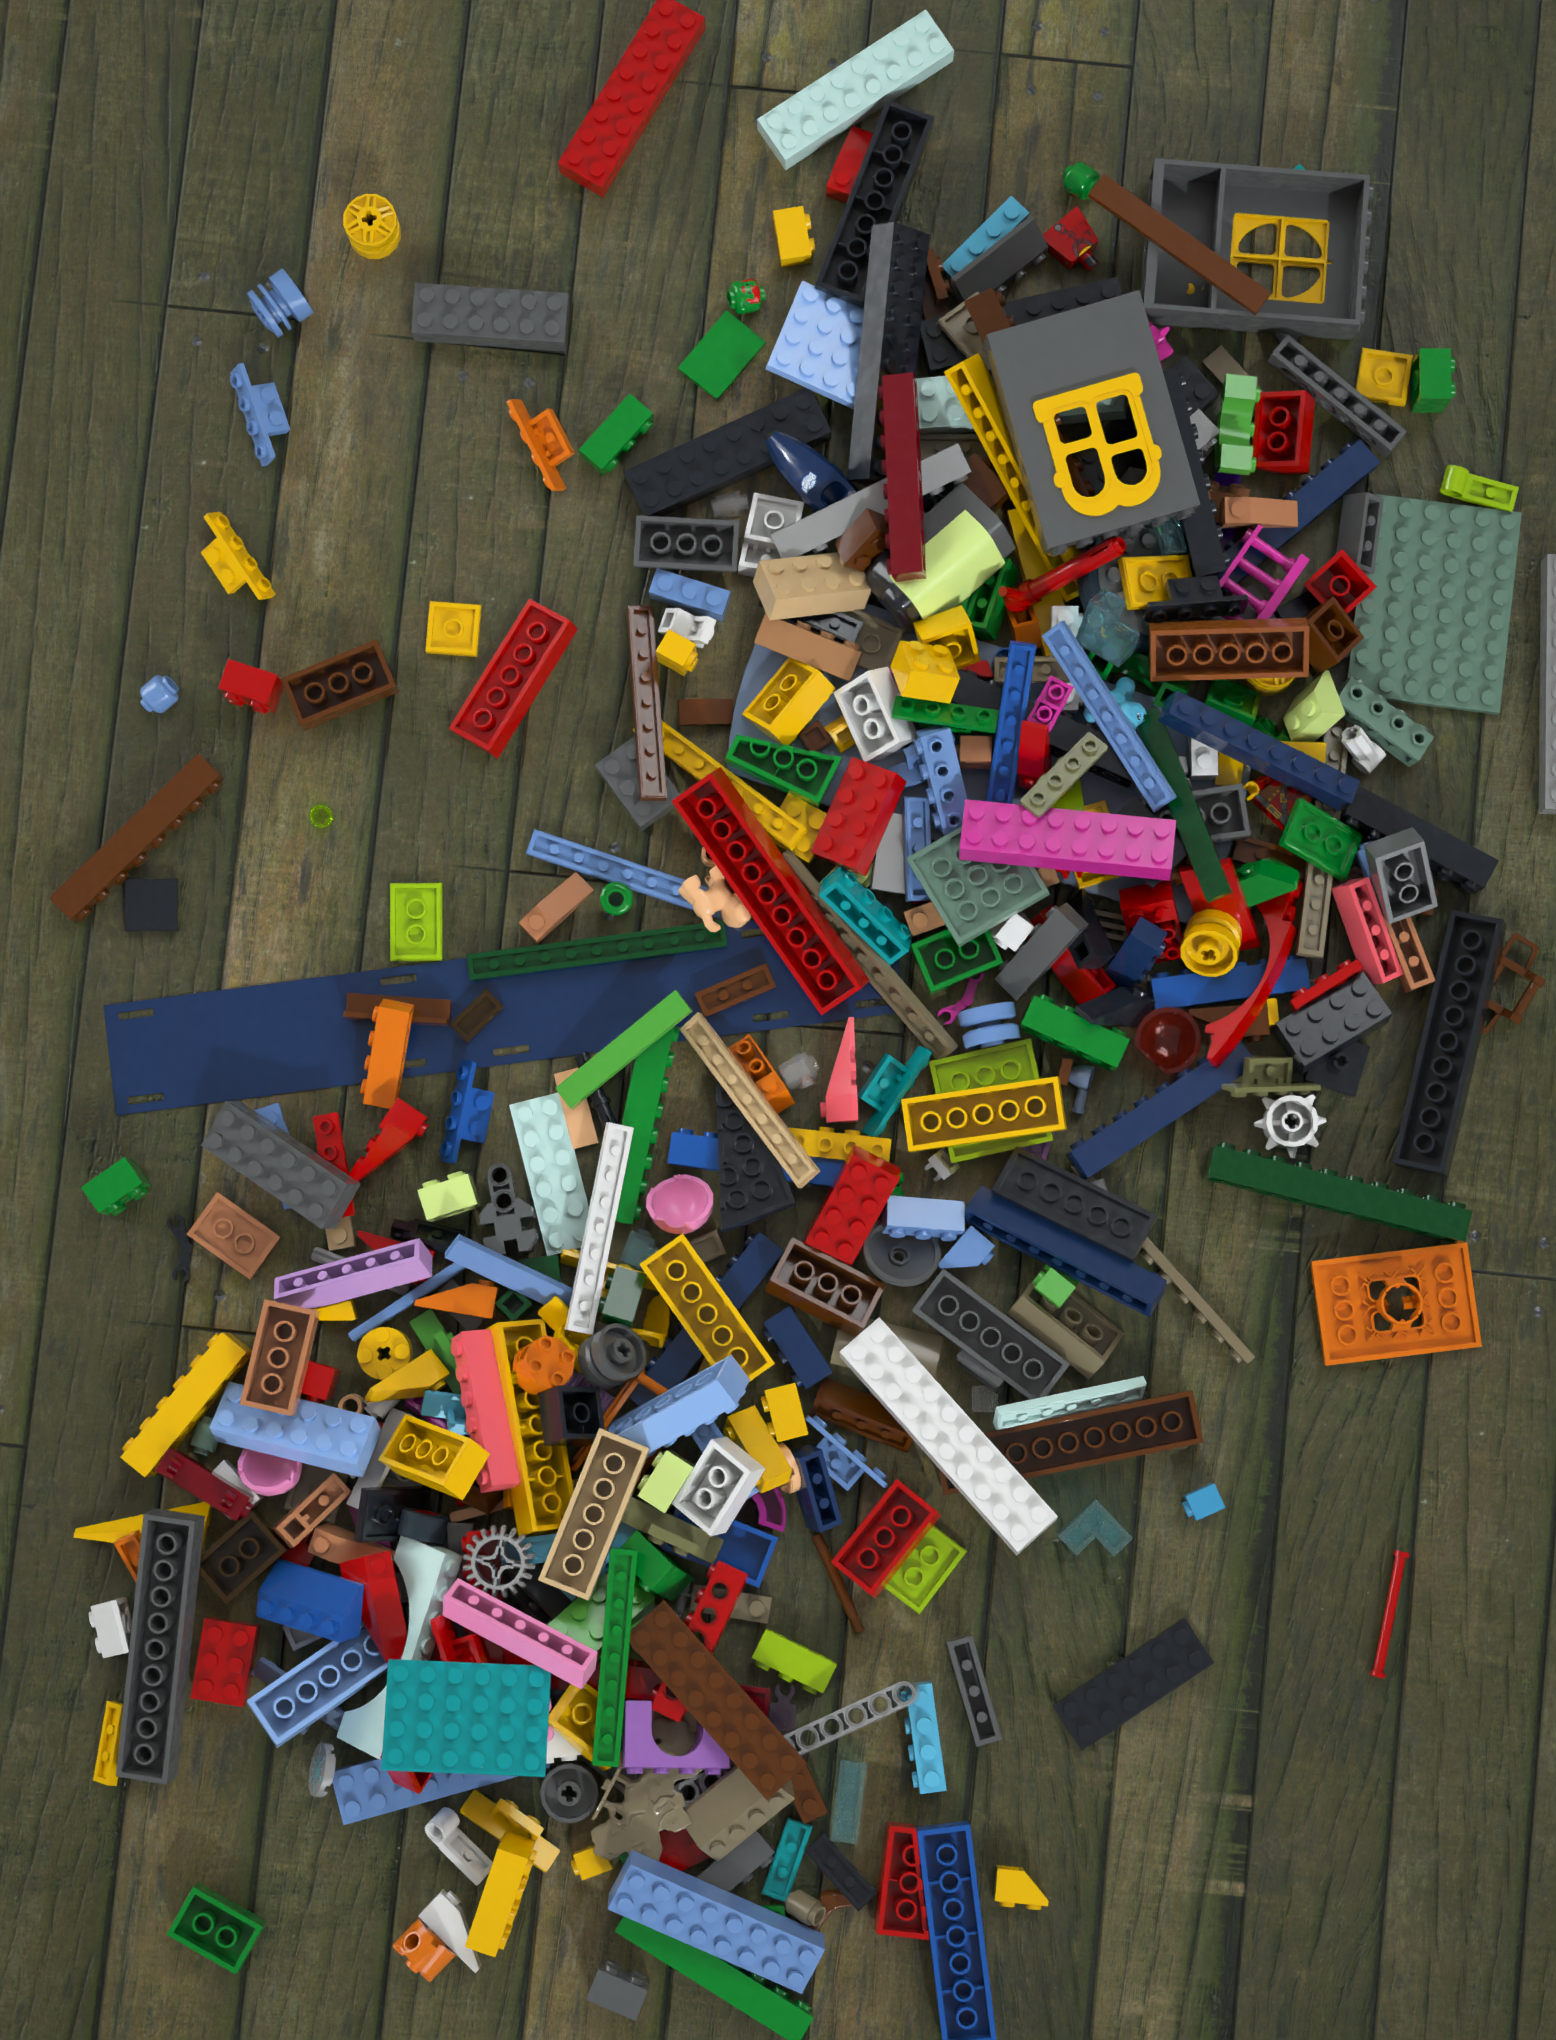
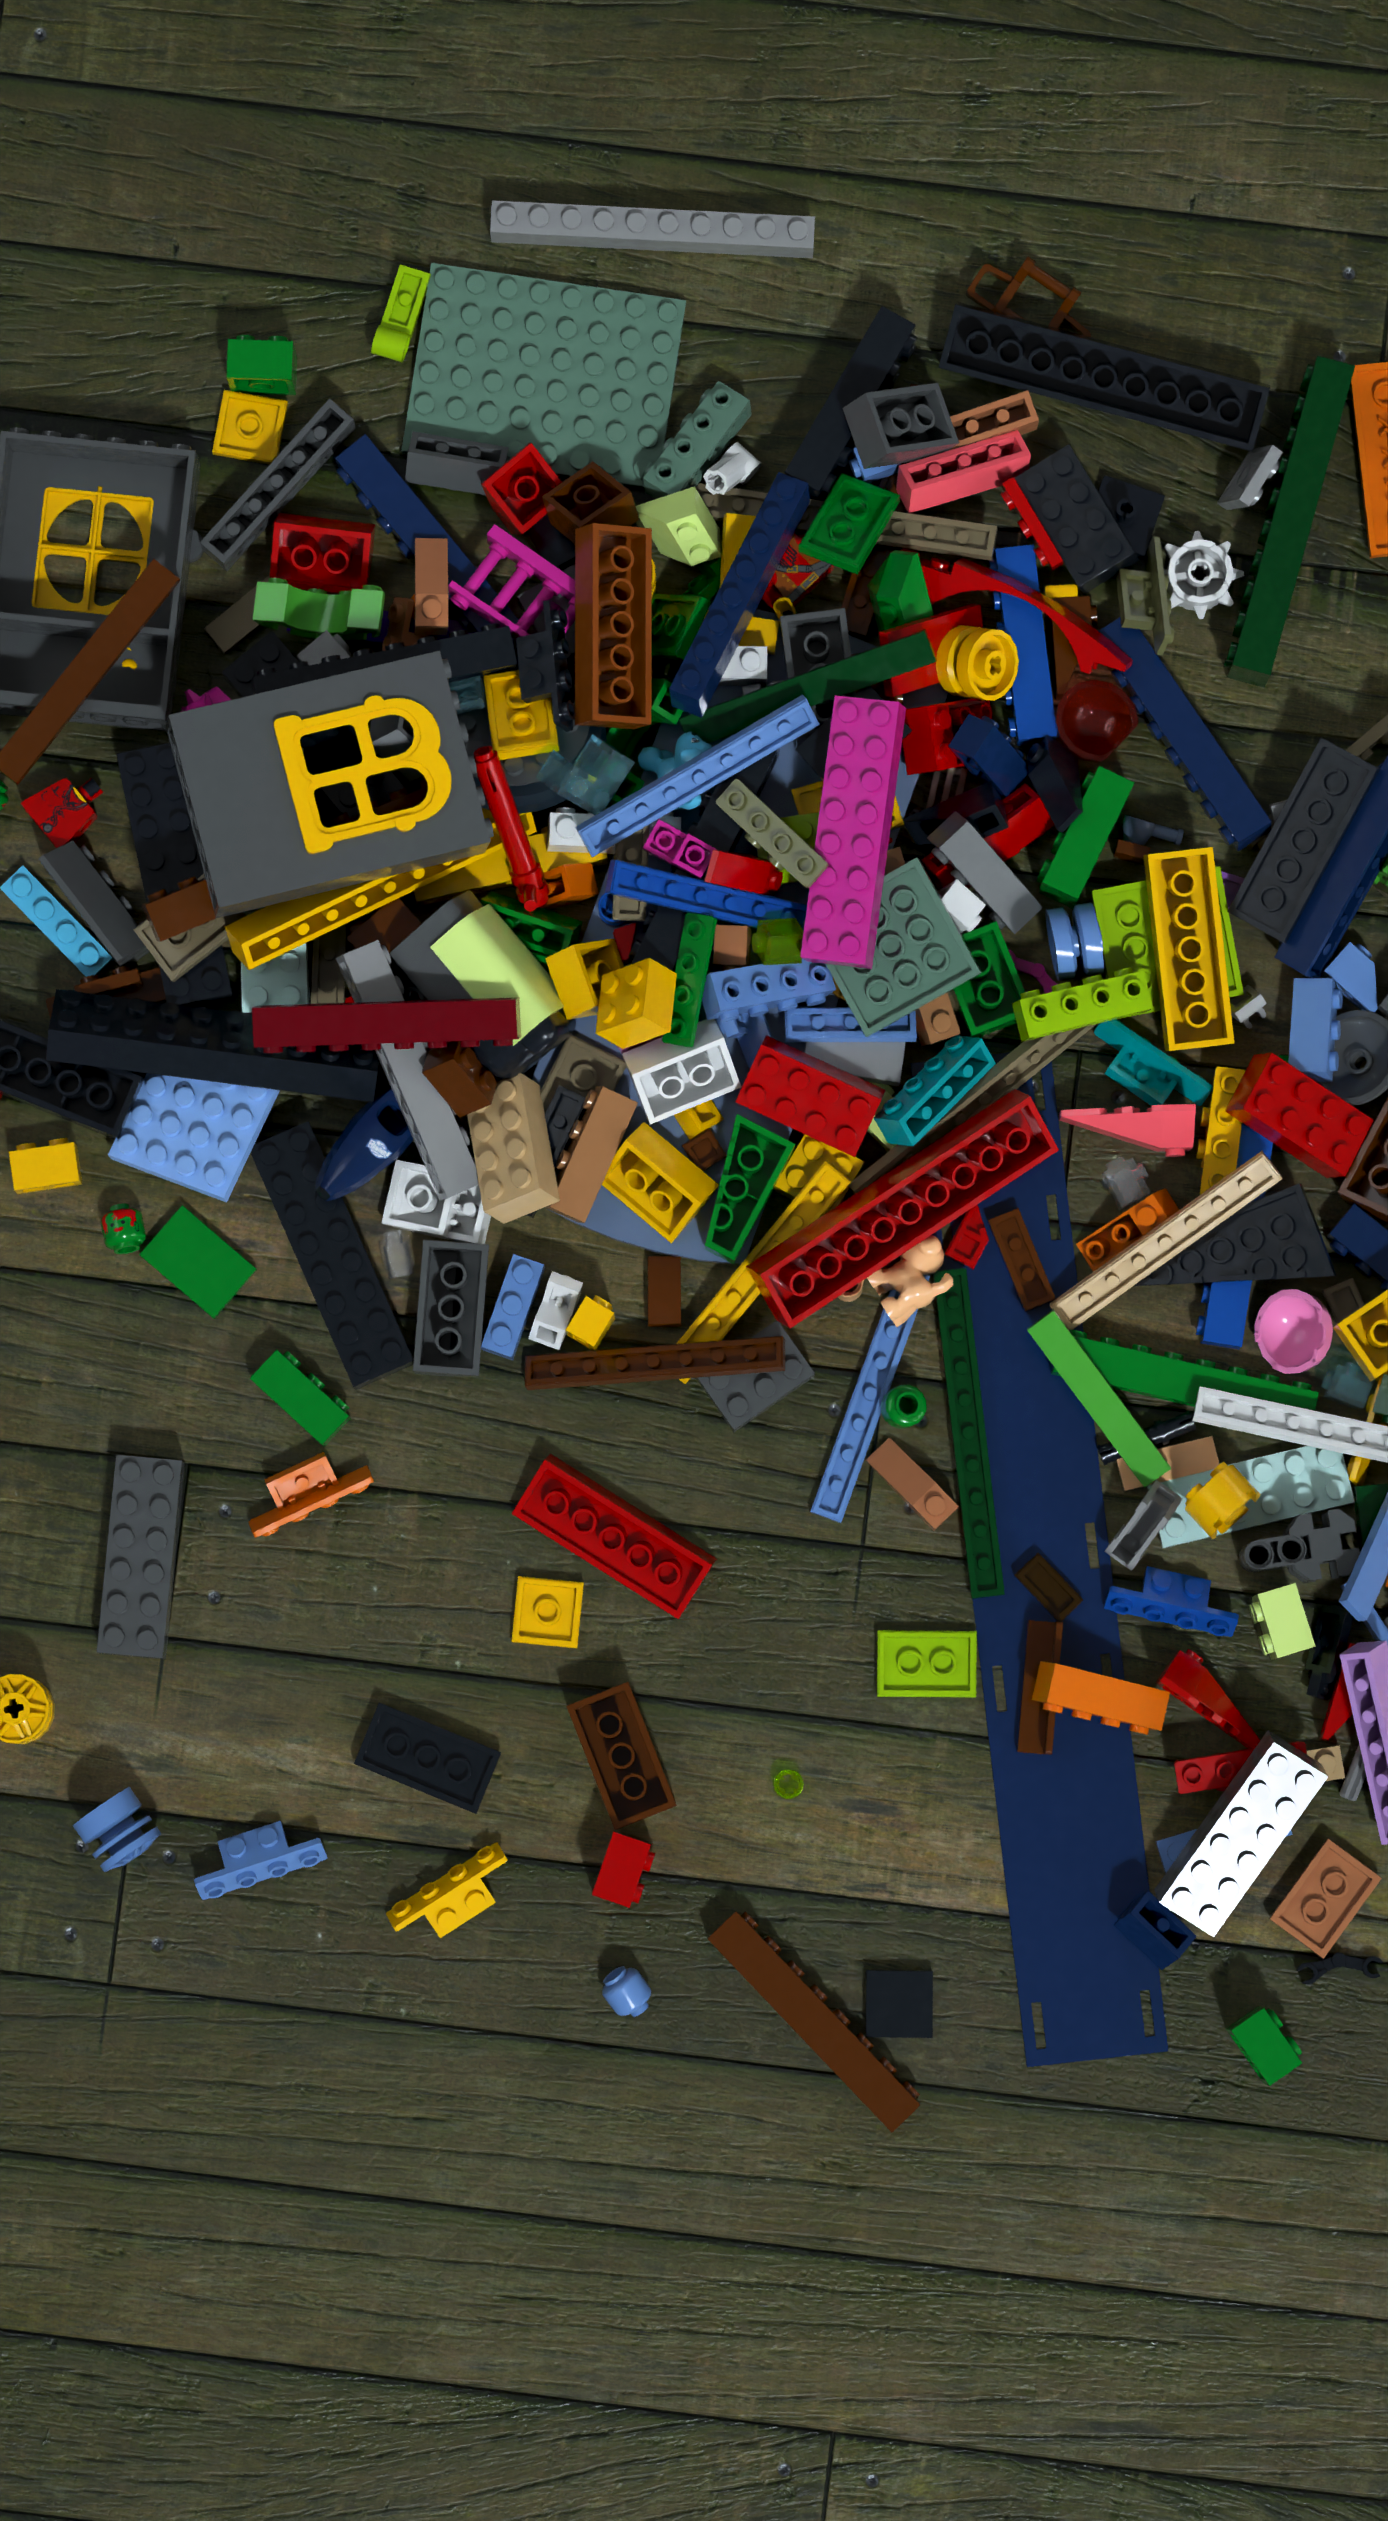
camera: 90 degrees left, 0 degrees up
none -> black plate [354,1703,501,1814]
none -> clear neon green brick [752,918,803,965]
none -> red tile [944,1204,989,1270]
none -> lime brick [1012,967,1153,1042]
none -> light grey piece [1104,1480,1183,1571]
none -> dark blue brick [1114,1890,1197,1970]
none -> yellow brick [1185,1462,1260,1539]
none -> light grey plate [1217,445,1283,510]

